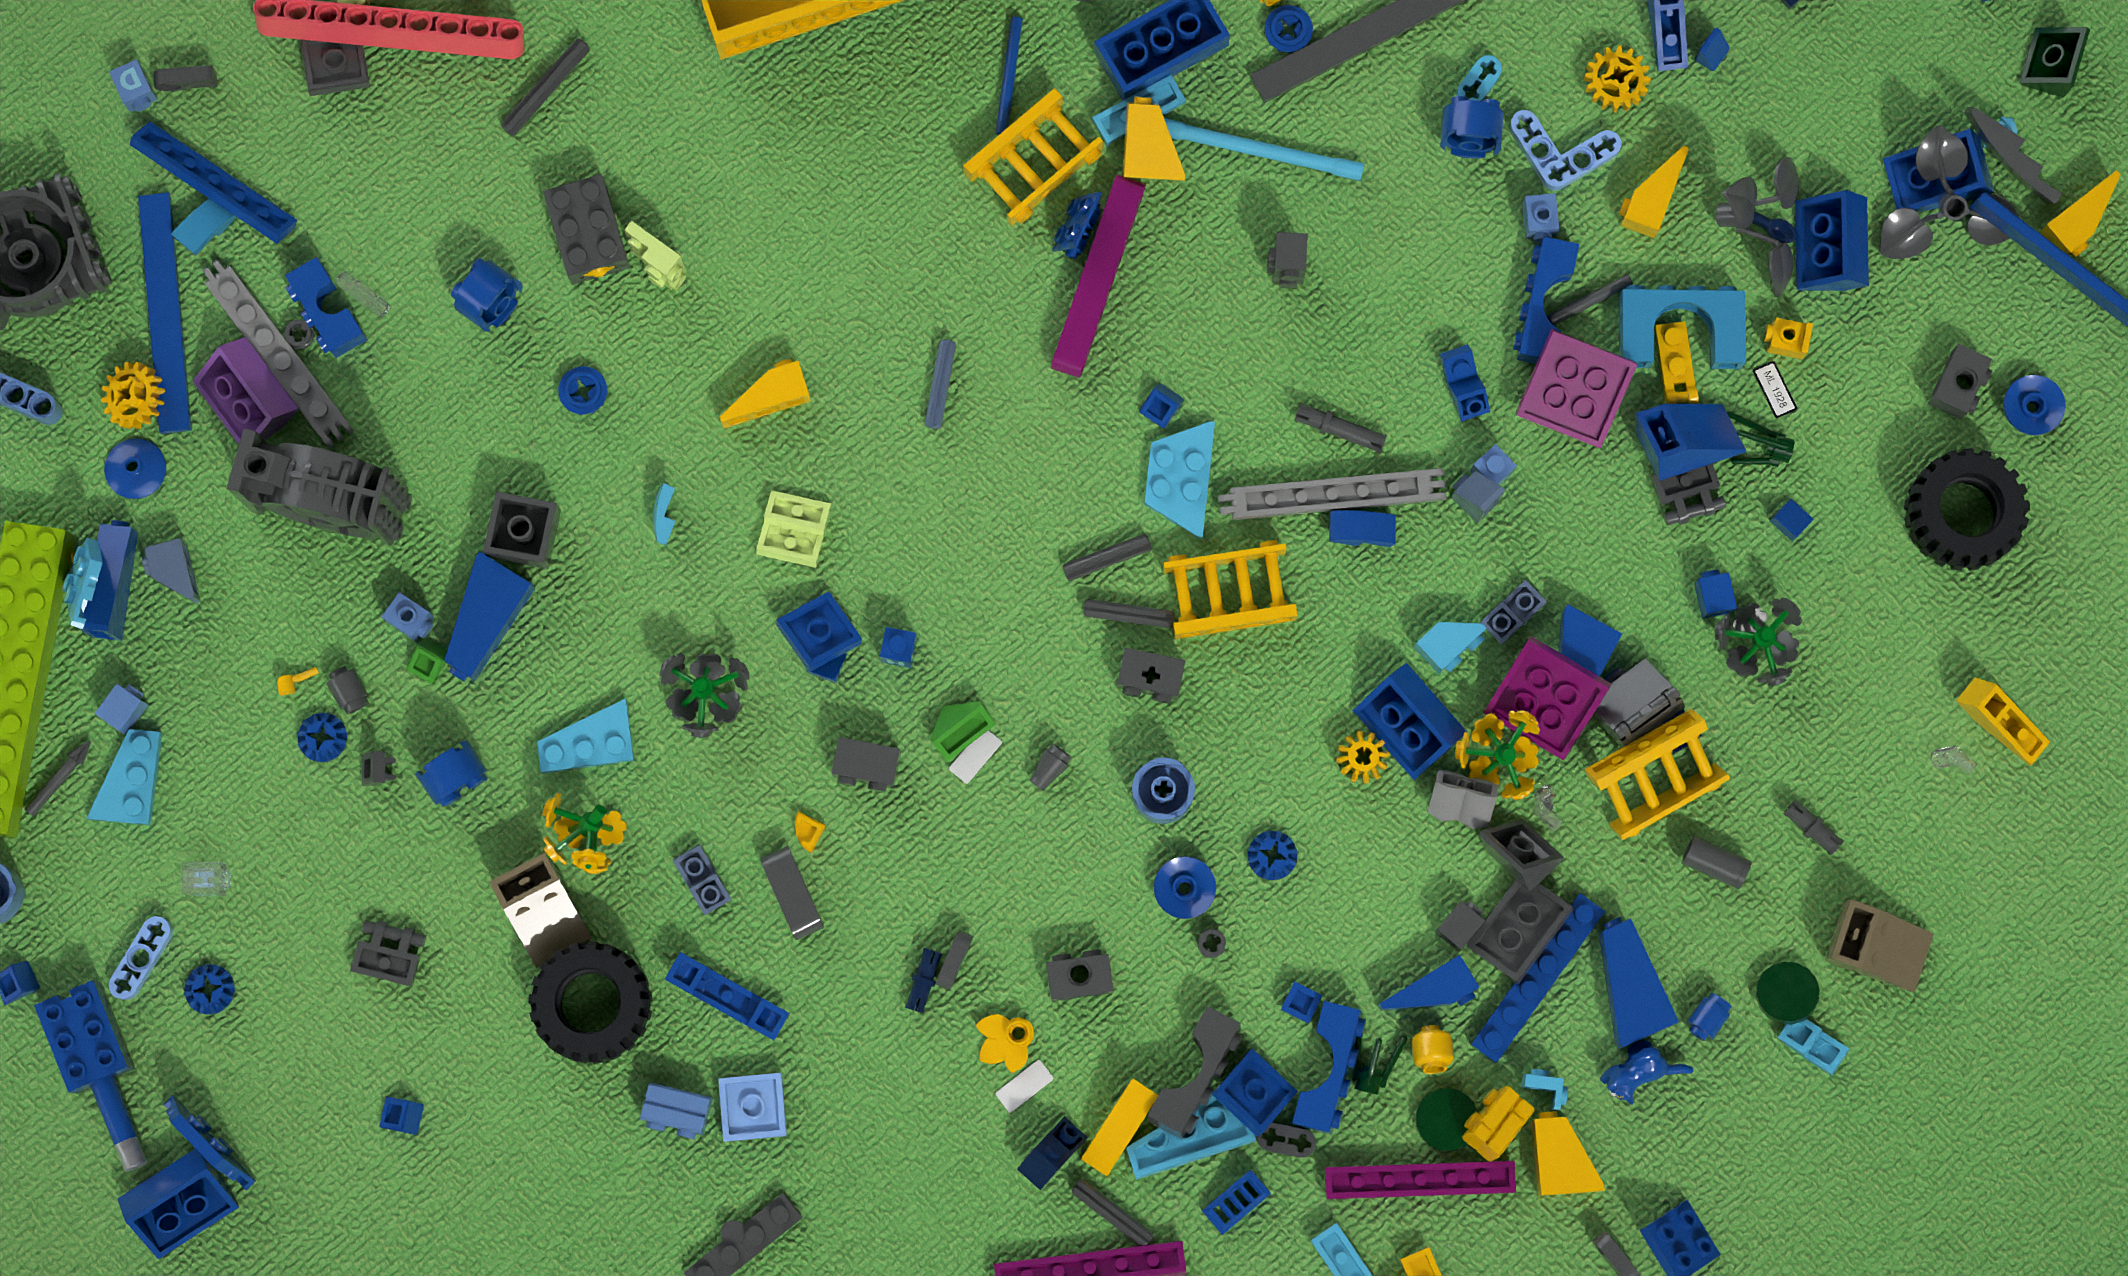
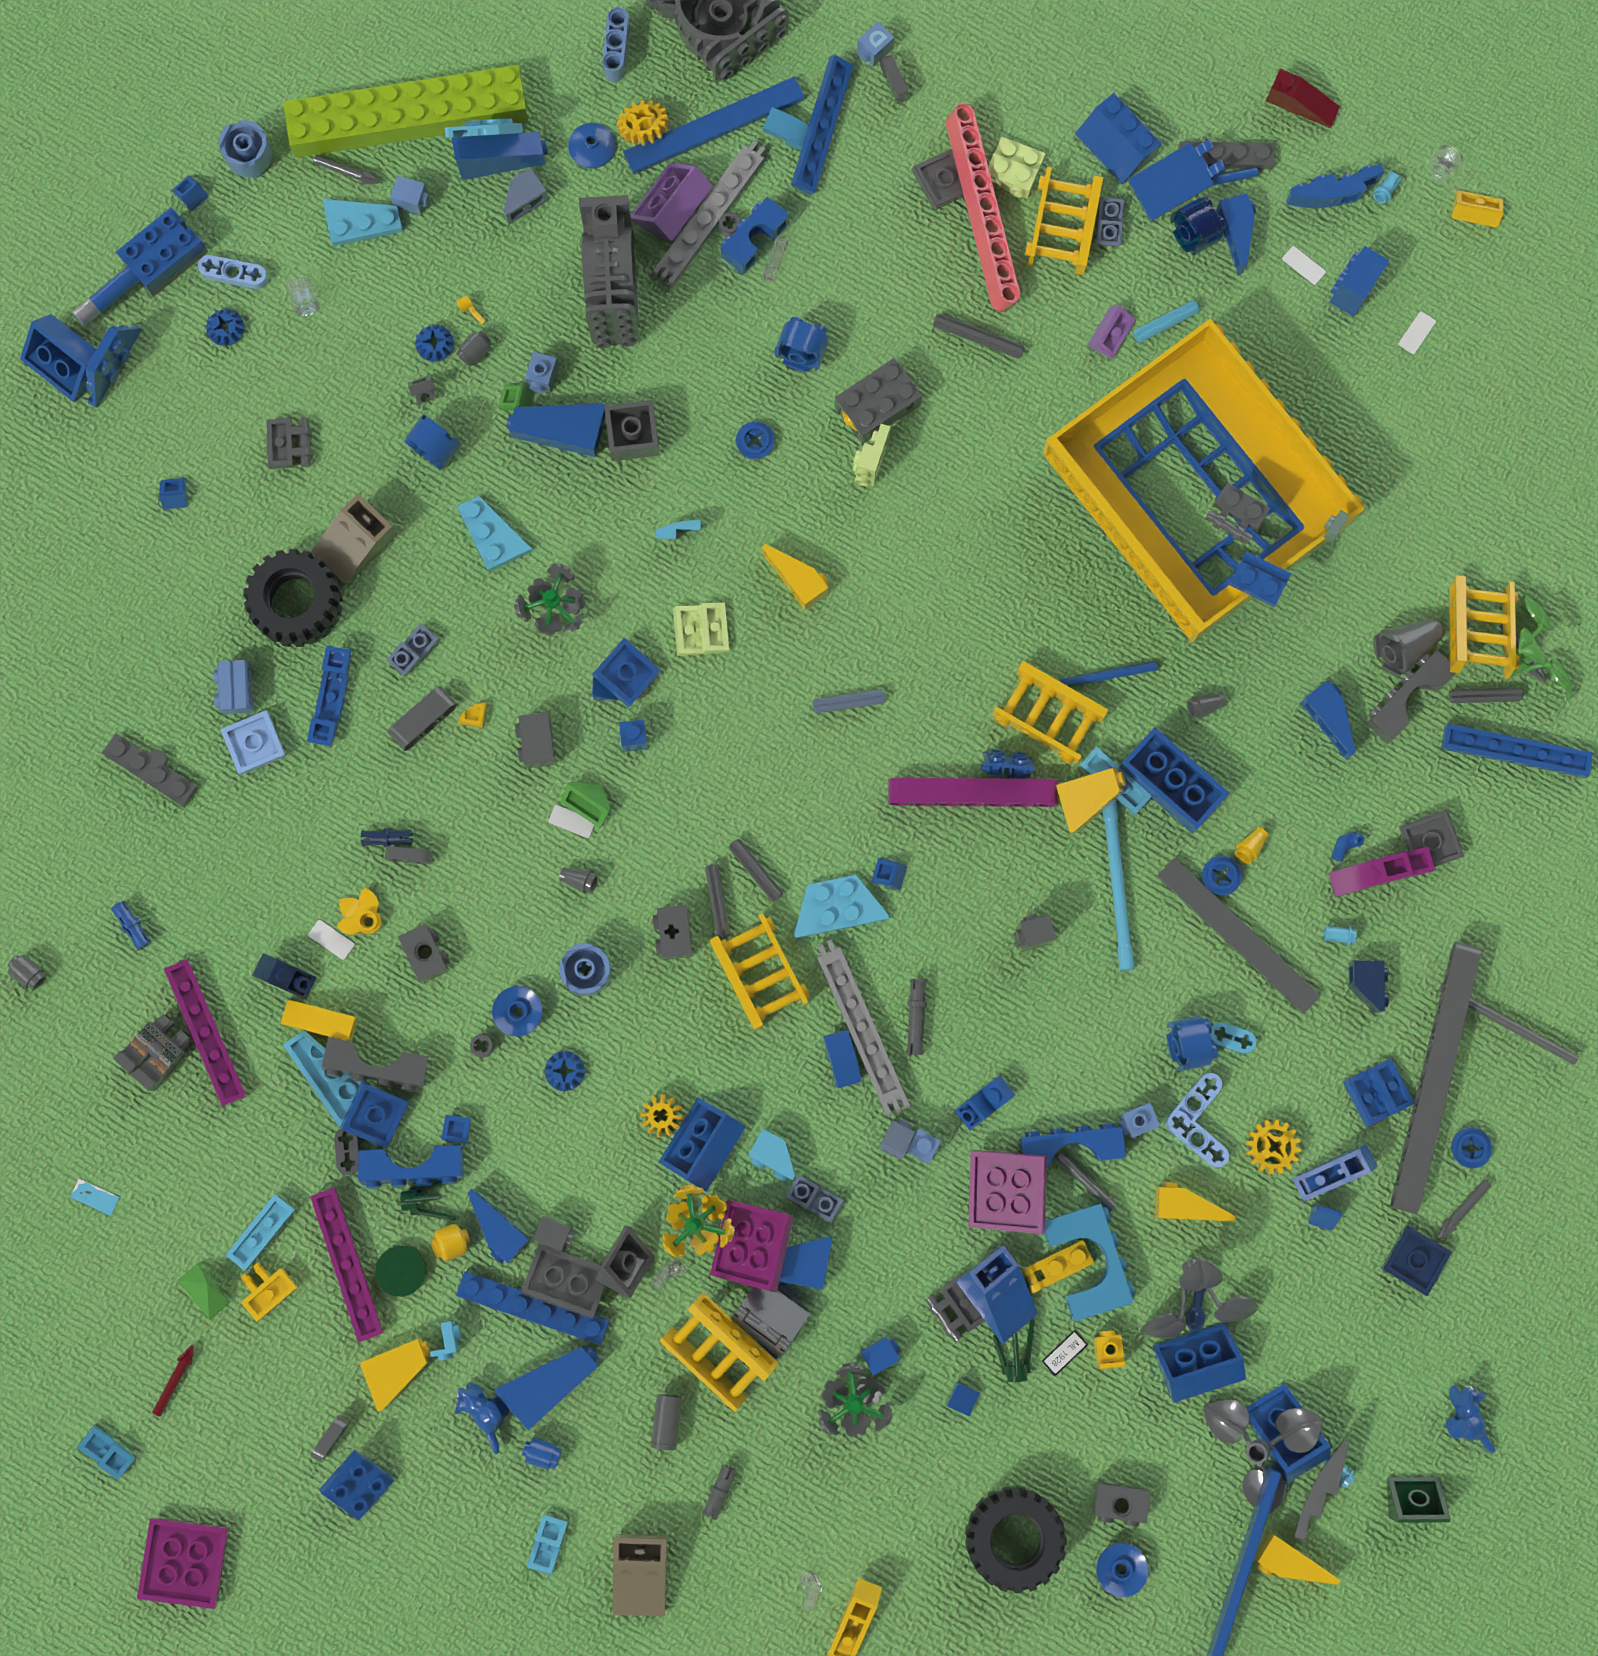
camera: 70 degrees right, 0 degrees up
yellow plant [542,793,627,874] -> none
dark grey axle [1072,1179,1154,1246] -> none
blue slope [1202,1169,1271,1235] -> none
light grey brick [1427,770,1499,829] -> none
yellow brick [1462,1086,1535,1162] -> none
dark green tile [1756,962,1820,1025] -> none

